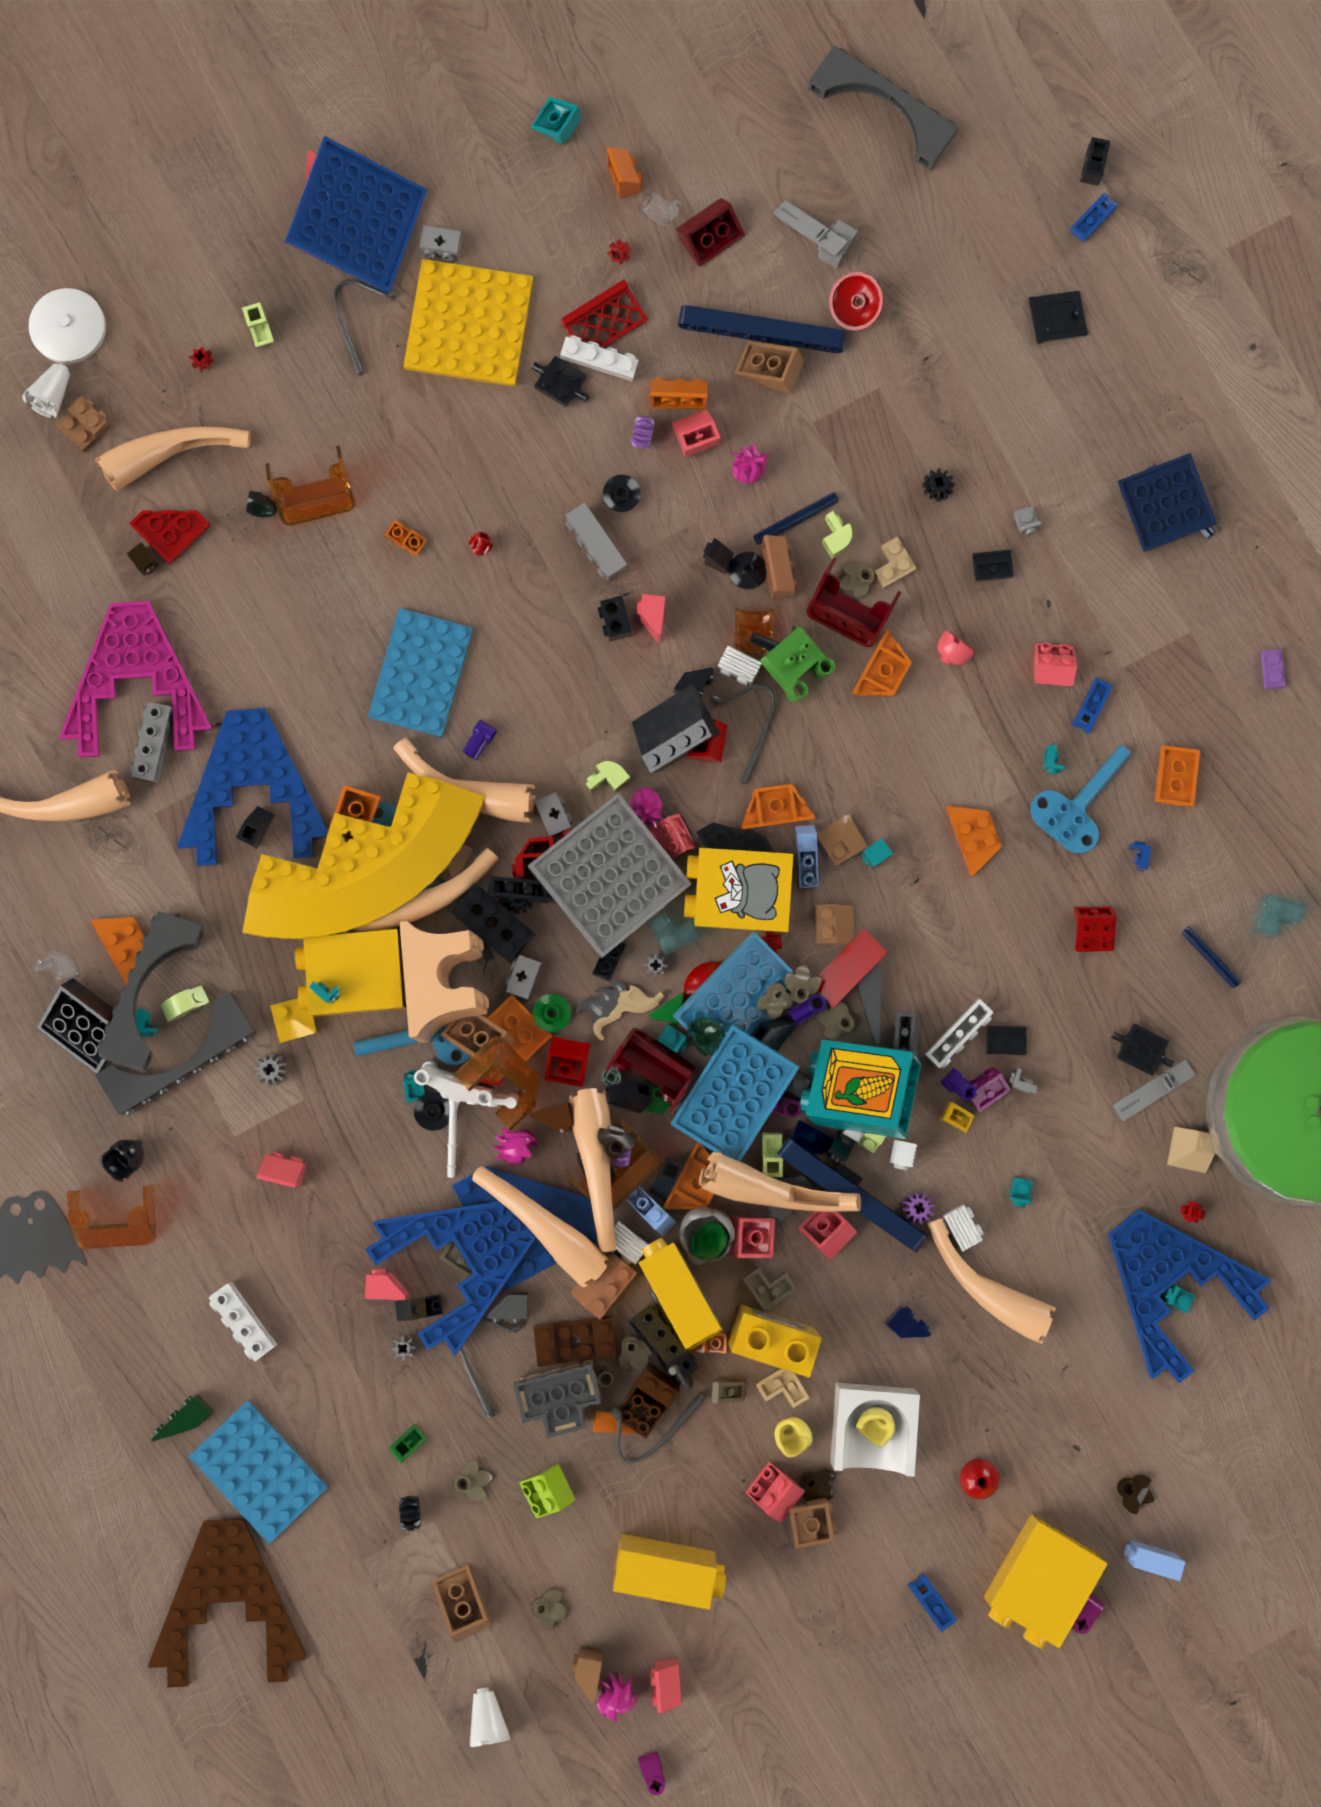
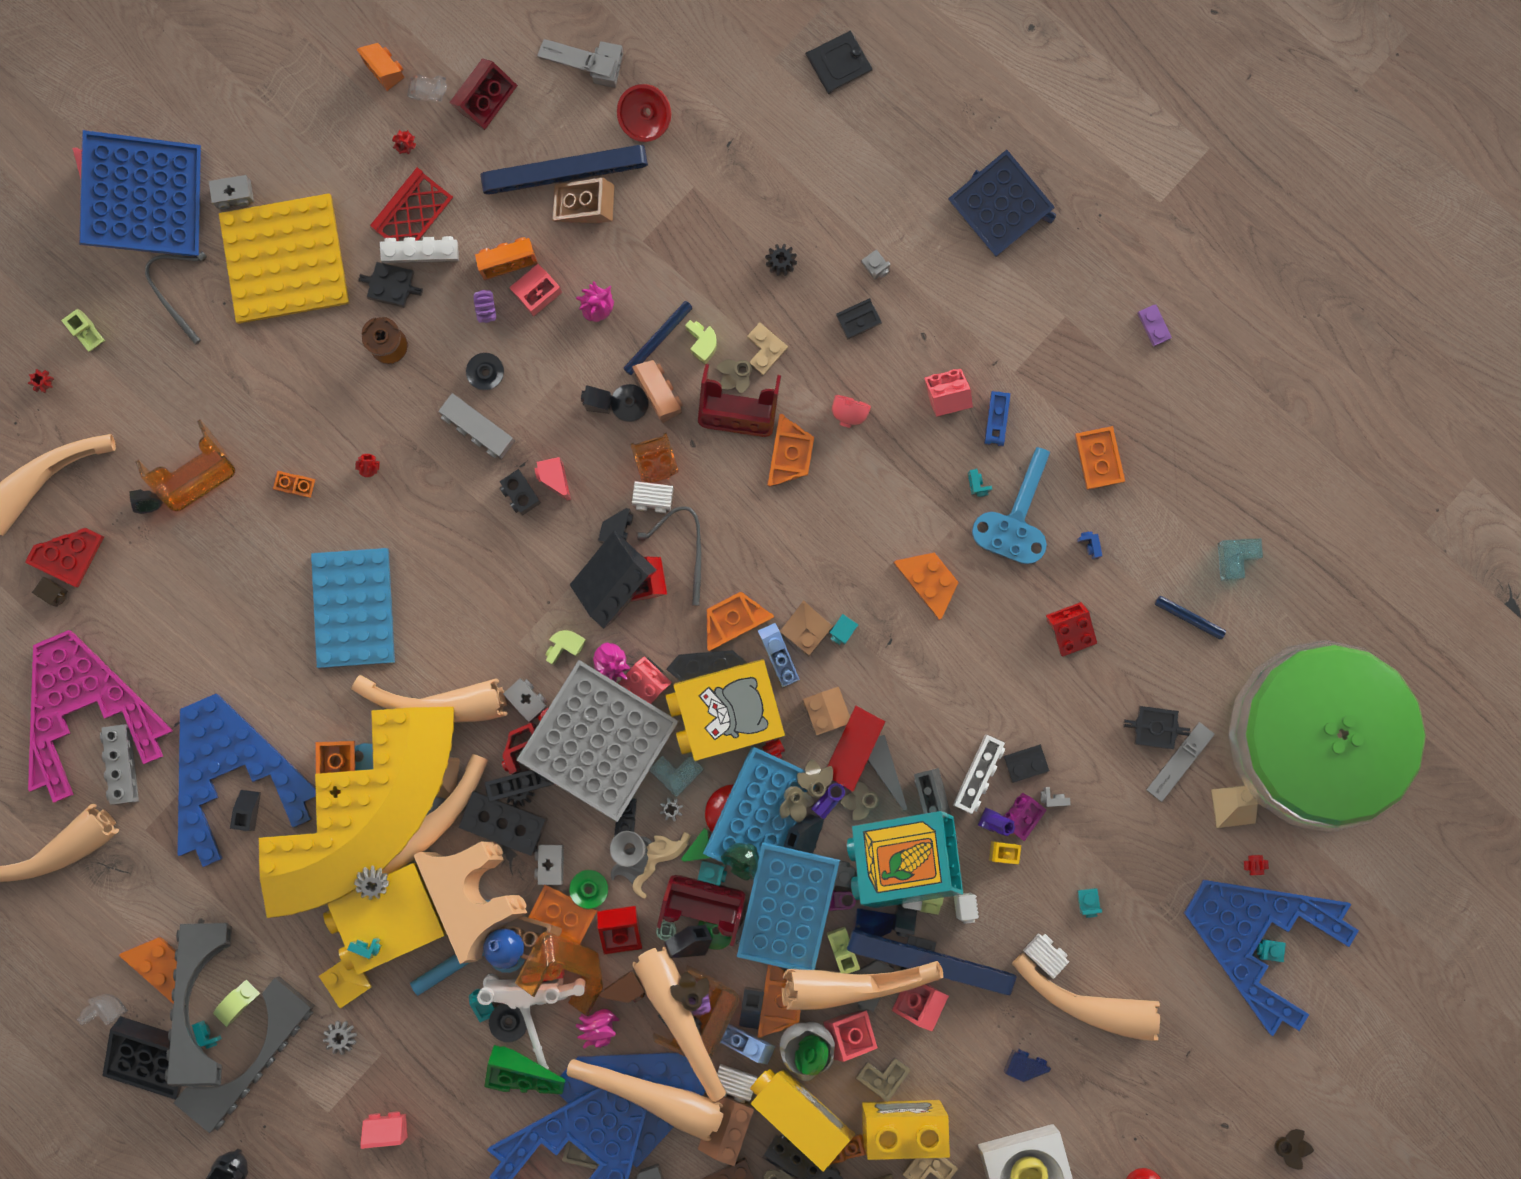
camera: 15 degrees left, 0 degrees up
dark purple piece [462,719,497,761] -> none
teal slope [531,97,581,144] -> none
bright green piece [750,626,835,702] -> none
medium lavender gear [901,1191,935,1225] -> none
none -> light grey gear [354,866,389,901]
none -> reddish brown piece [361,317,408,365]
none -> blue cylinder [483,929,524,969]
none -> green wedge [484,1045,565,1094]
none -> light grey piece [610,831,645,867]

